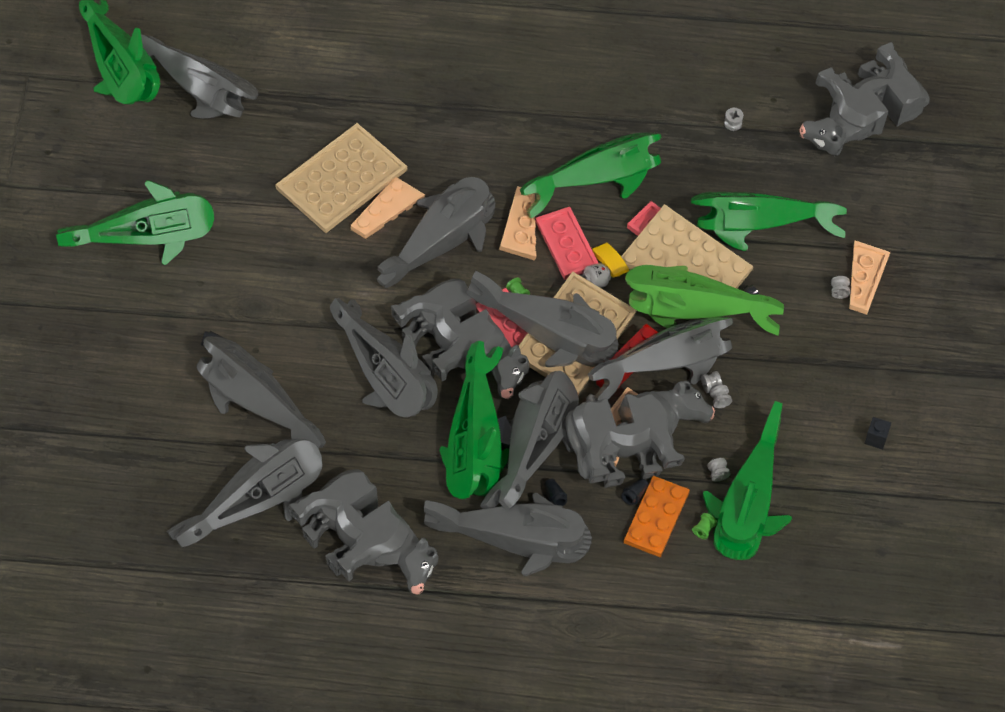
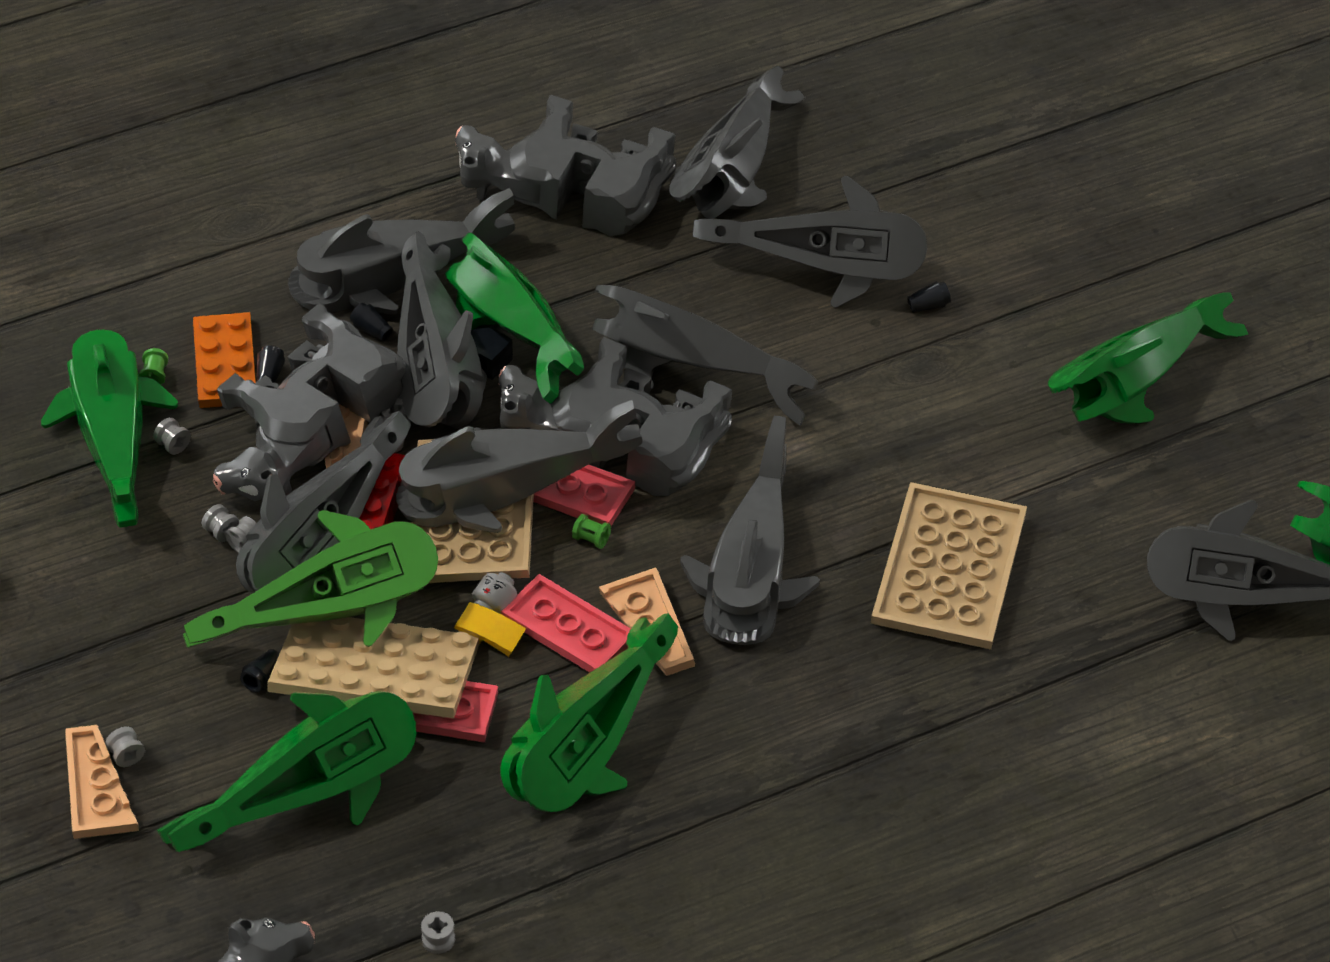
camera: 150 degrees right, 10 degrees down
light nougat wing [351,177,425,239] -> none

